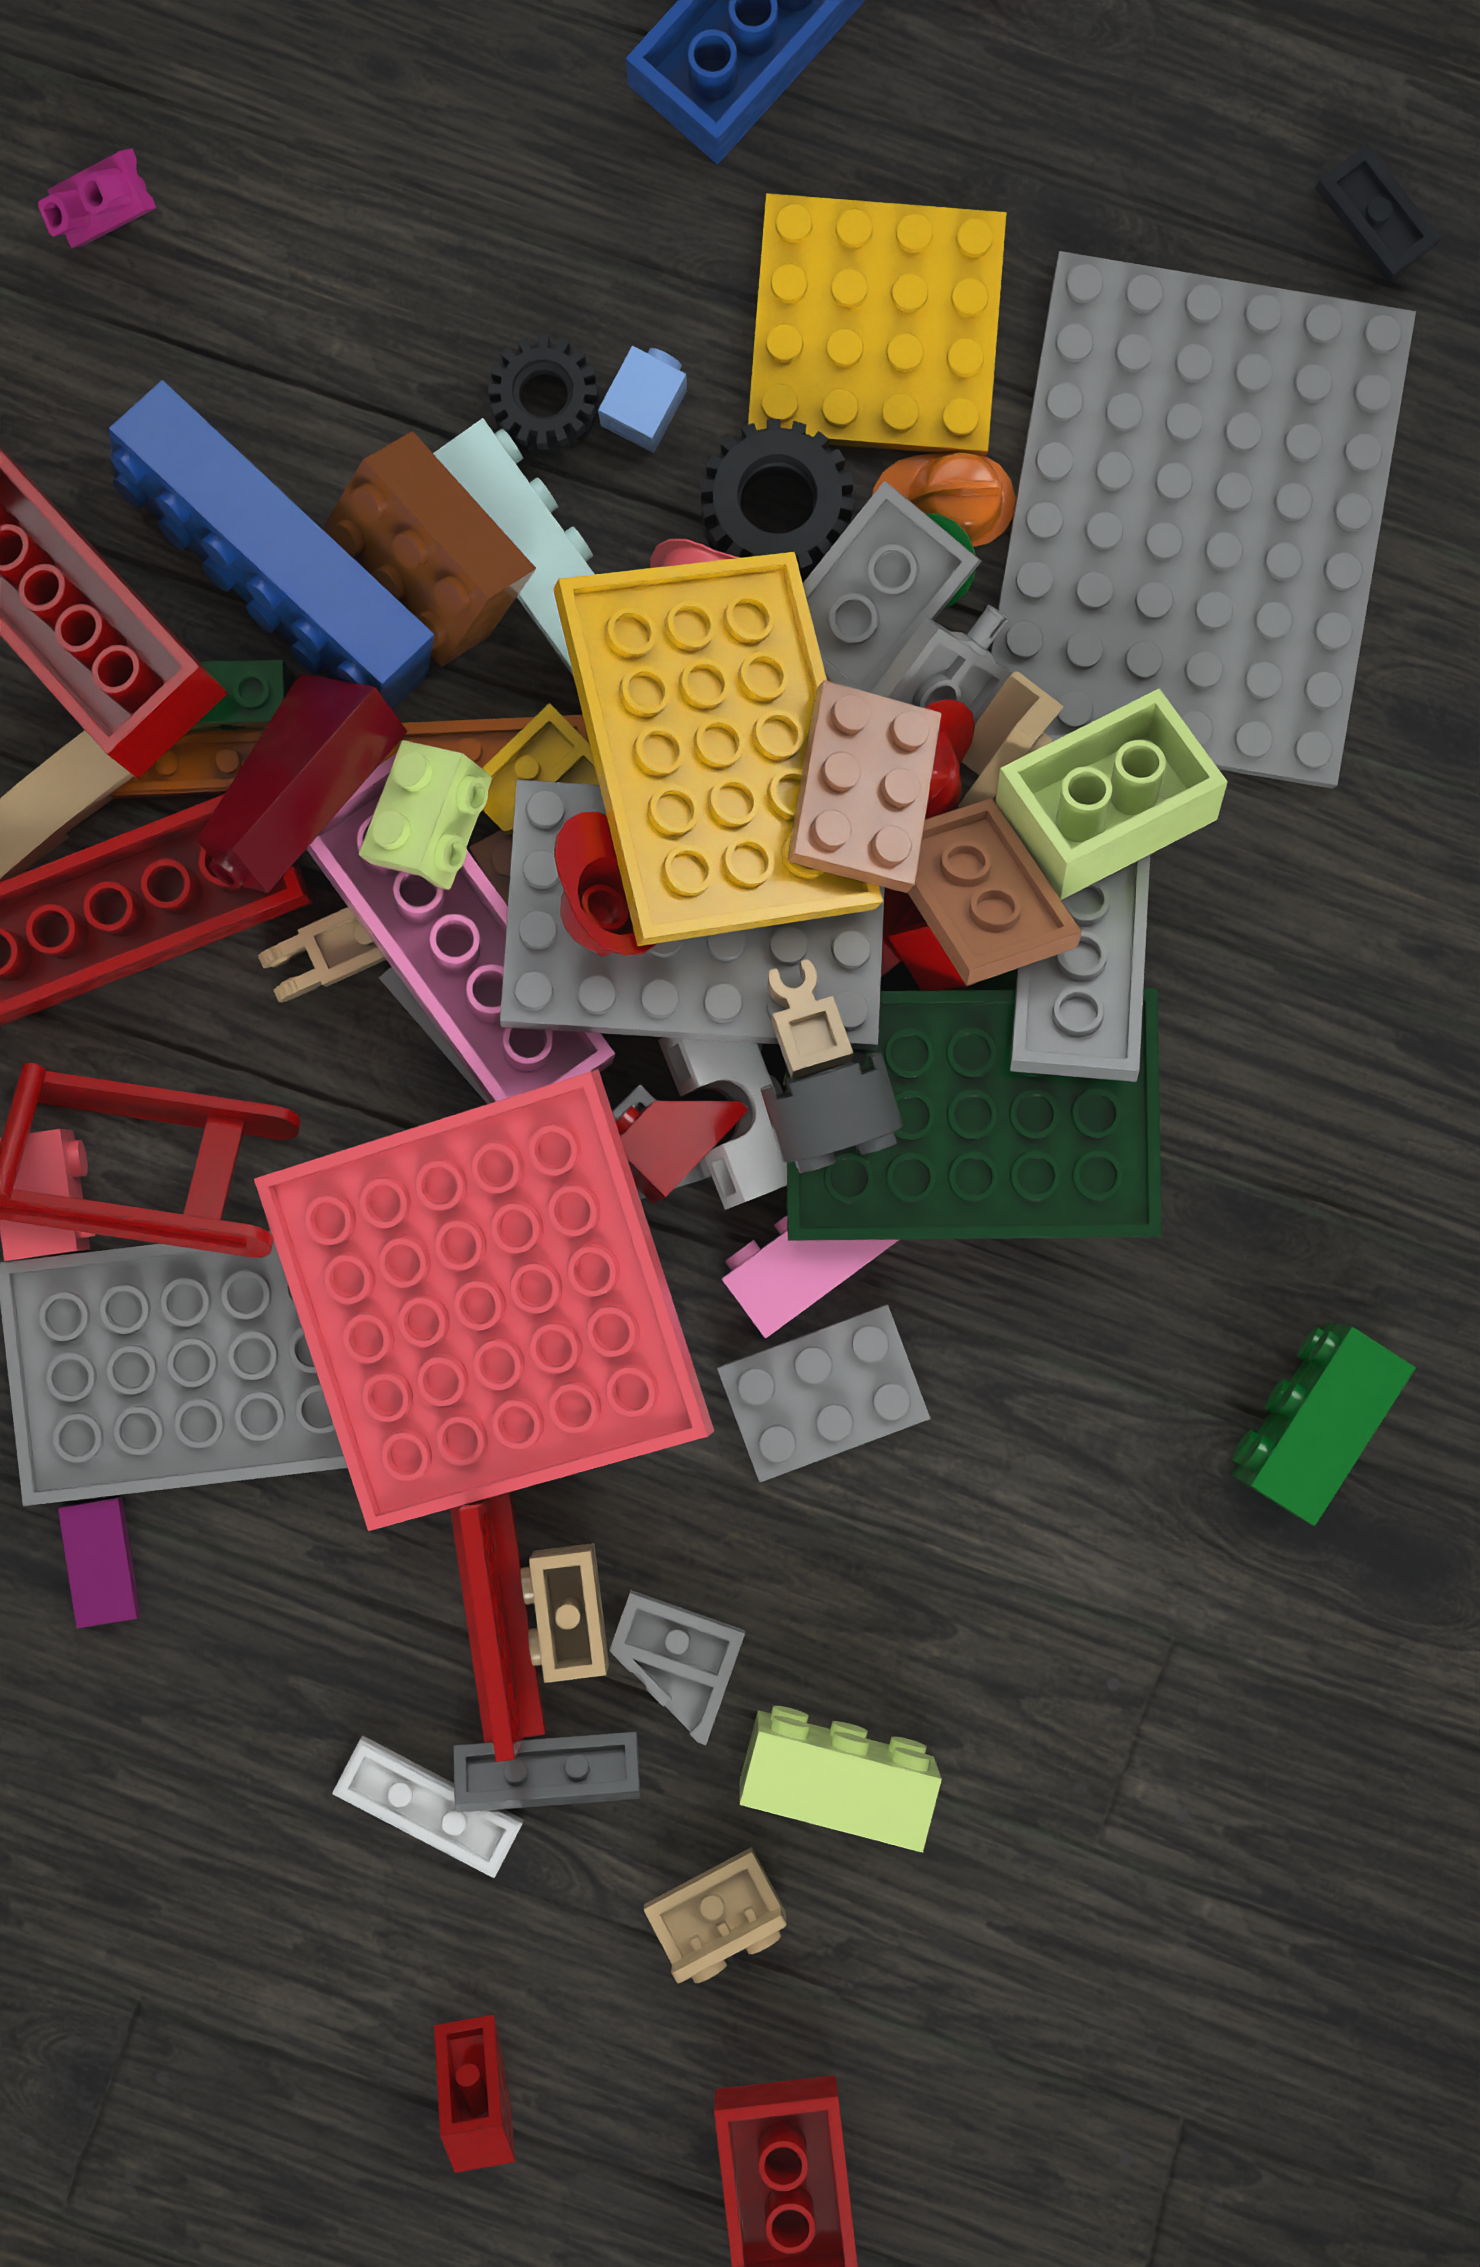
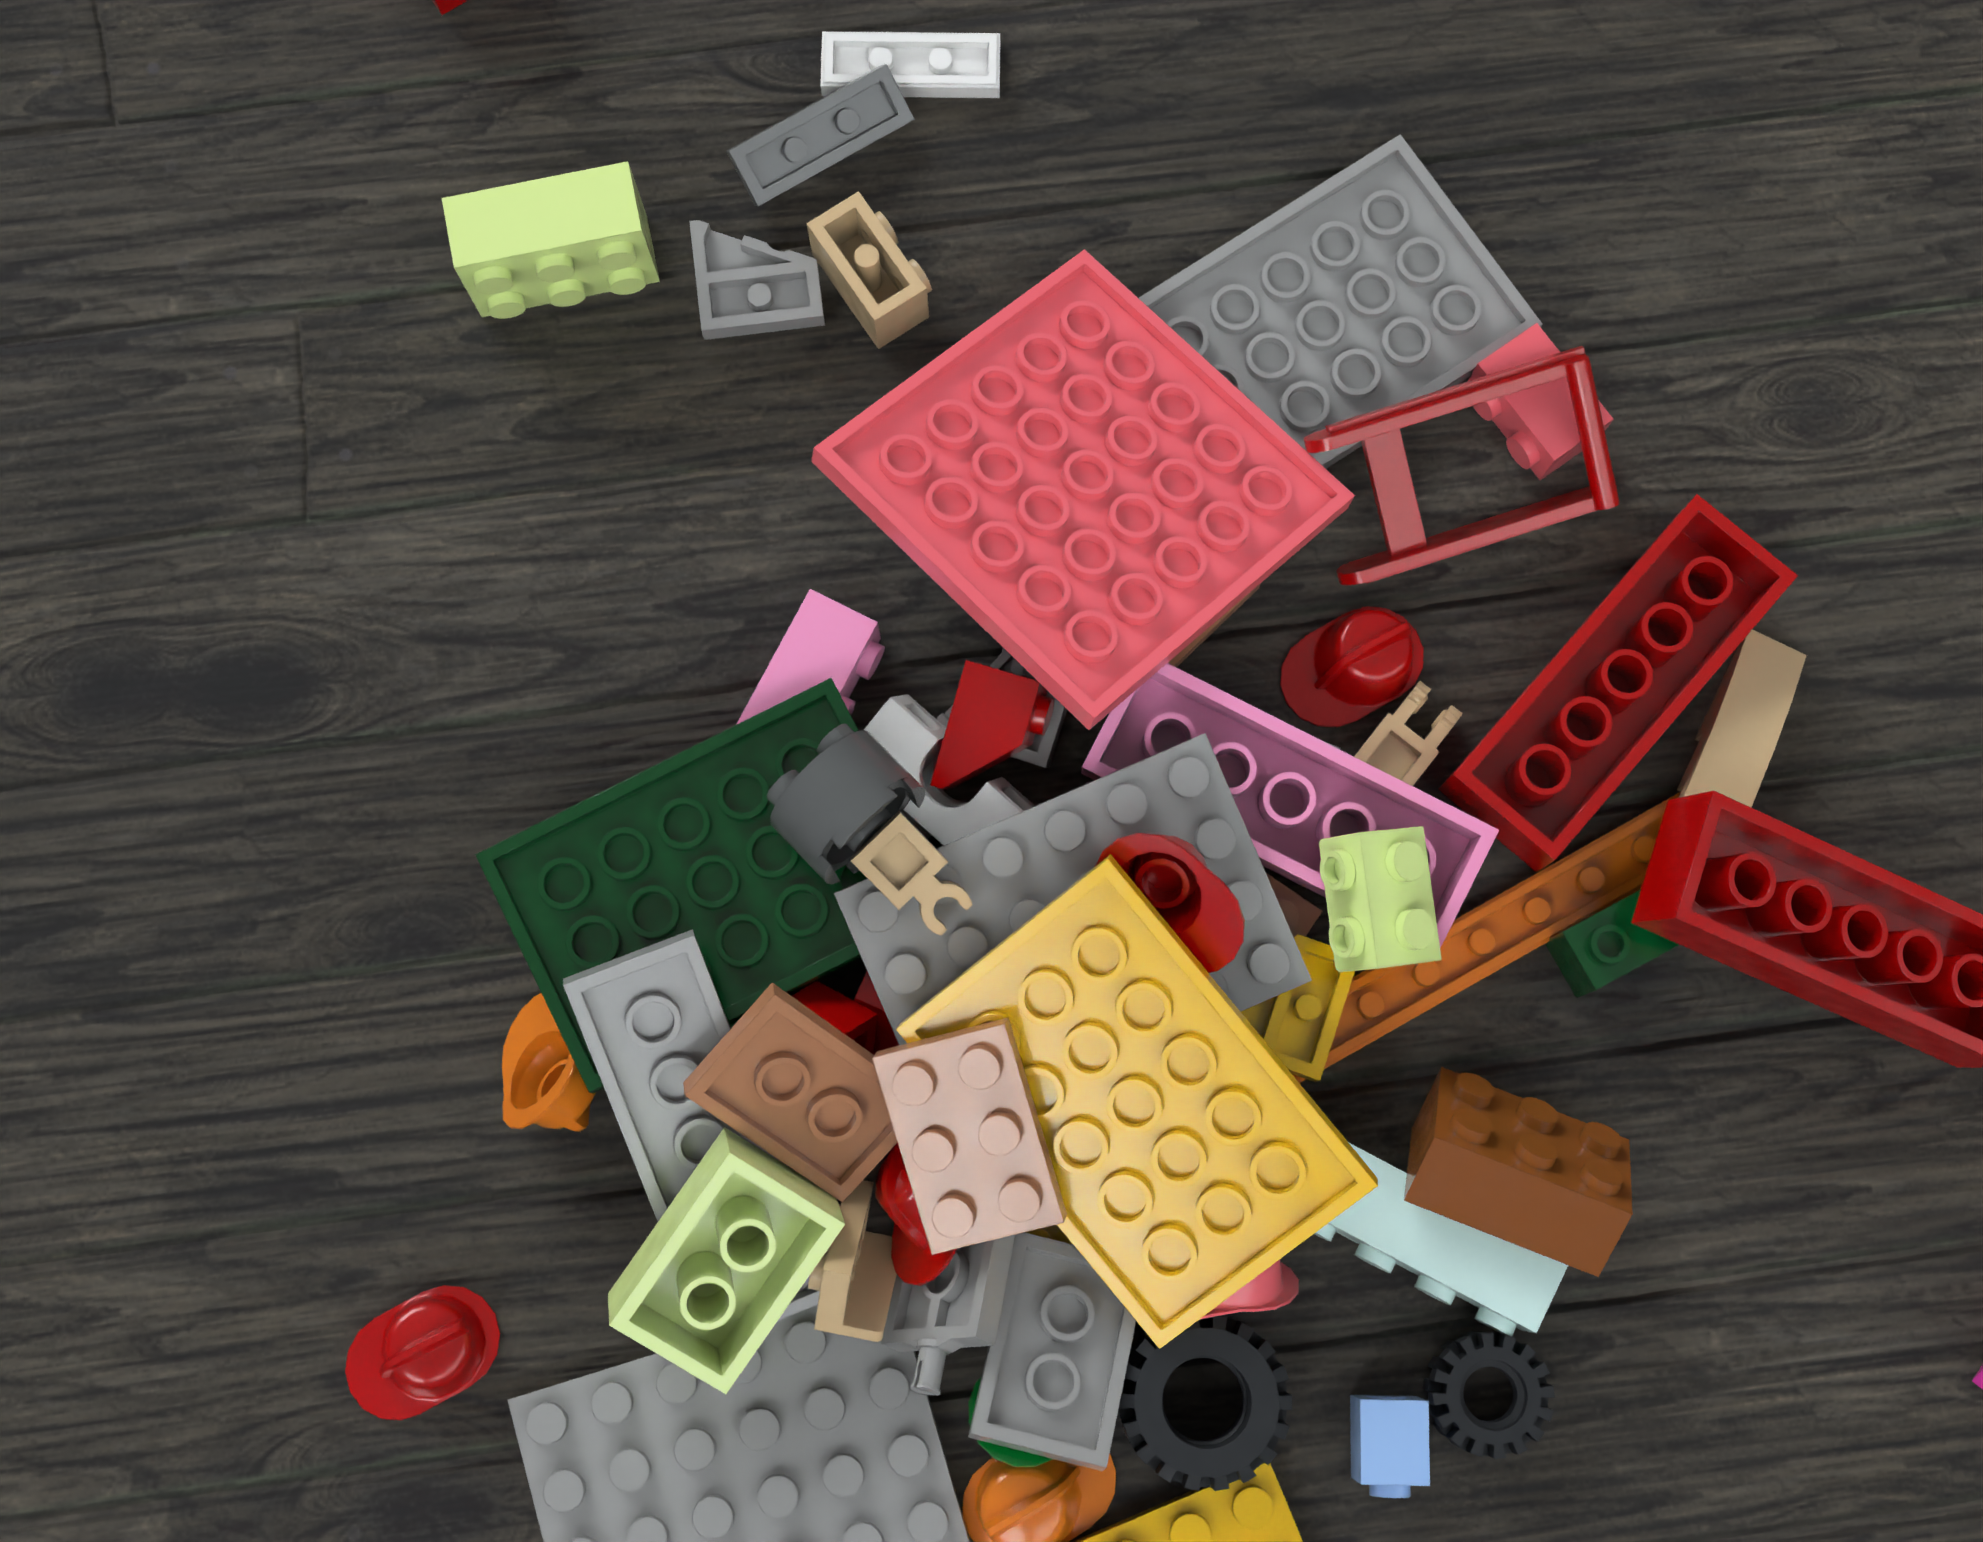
camera: 155 degrees right, 10 degrees down
magenta tile [58,1496,141,1629] -> none
blue brick [109,380,434,710] -> none
dark red slope [197,674,408,893] -> none
red fence [450,1492,546,1762] -> none
tan bracket [643,1847,787,1983] -> none
light grey plate [717,1304,931,1483] -> none
green brick [1231,1322,1416,1526] -> none
none -> red piece [345,1285,500,1420]
none -> orange piece [502,993,596,1132]
none -> red piece [1280,606,1424,728]

